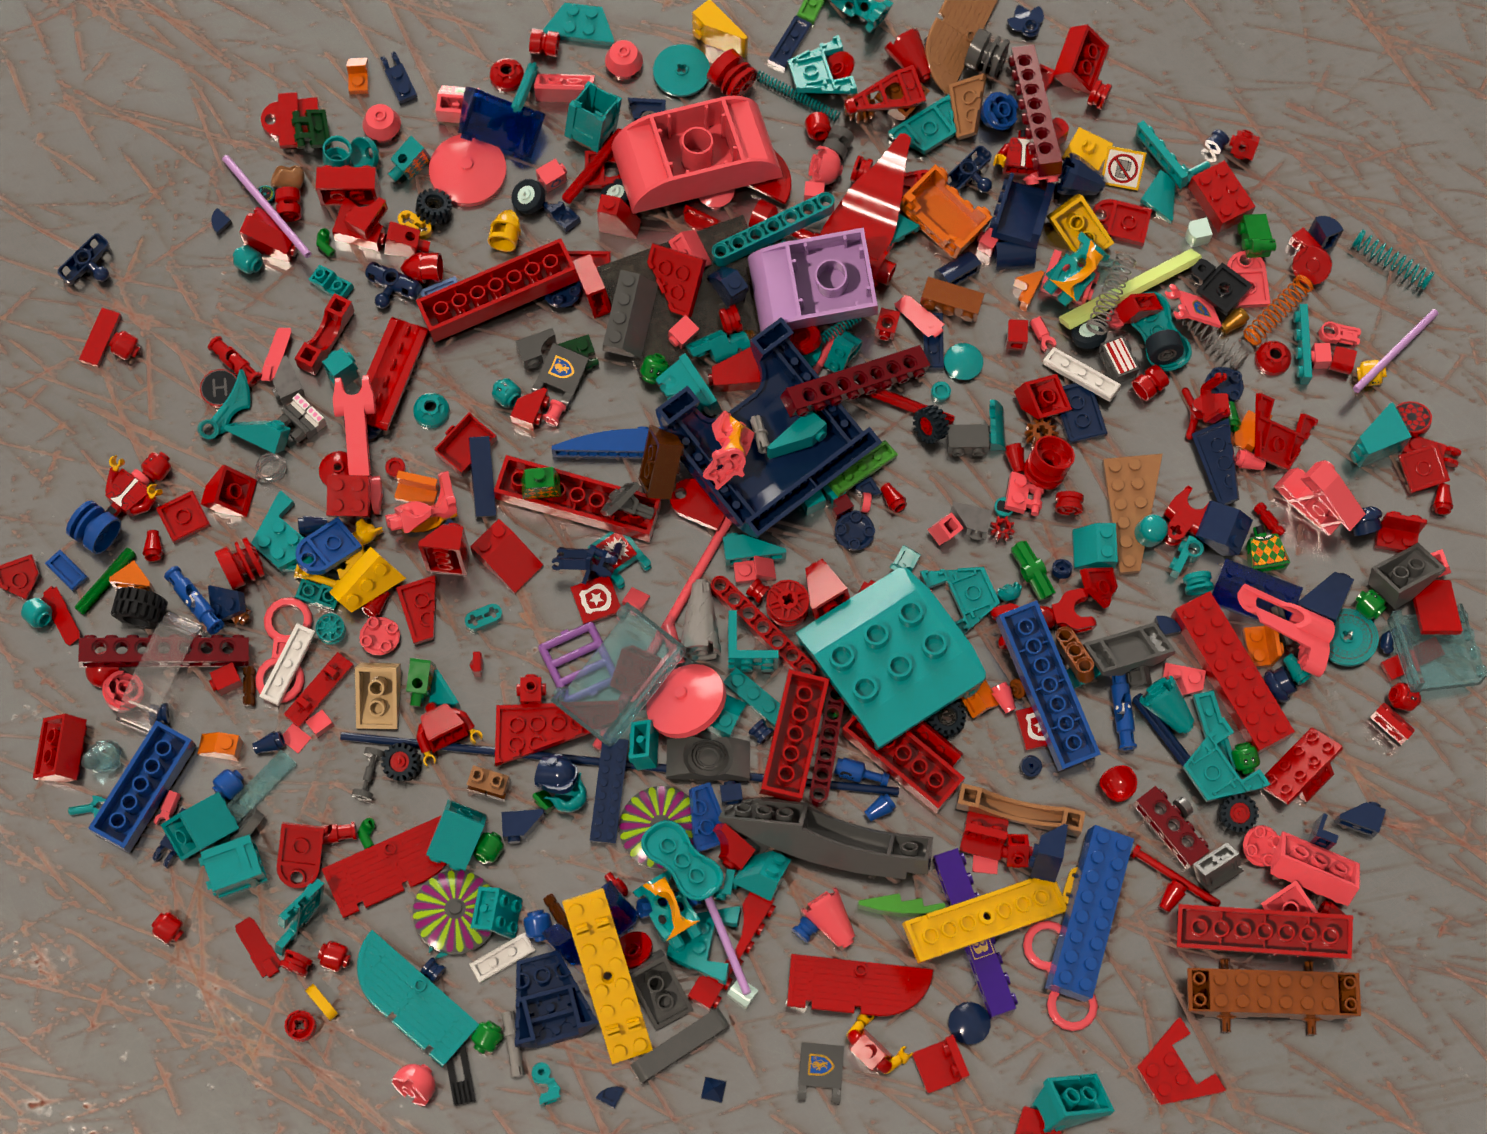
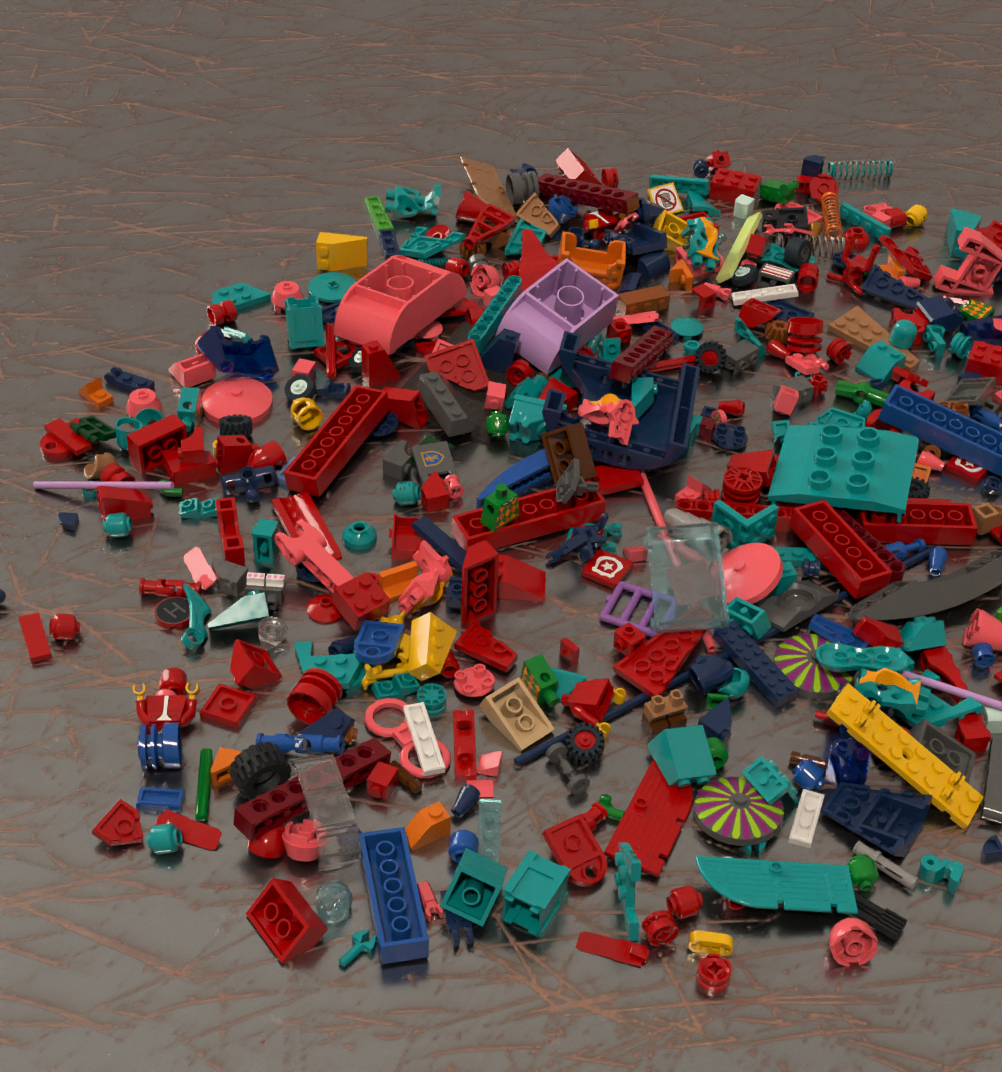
camera: 40 degrees left, 30 degrees down
red cone [142,530,163,562] -> none
red head [151,912,184,944] -> none
dark grey beam [230,808,264,840] -> none
dark blue wheel [420,957,446,984] -> none
teal beam [465,604,503,632] -> none
coral slope [534,73,595,102] -> none
red wheel [707,49,758,96] -> none
dark blue plate [720,781,743,806] -> none
teal slope [723,533,786,566] -> none
bright green tile [827,440,898,497] -> none
coral plate [977,226,1001,257] -> none
light grey piece [1086,253,1136,335] -> none
lavender piece [1353,309,1438,393] -> none

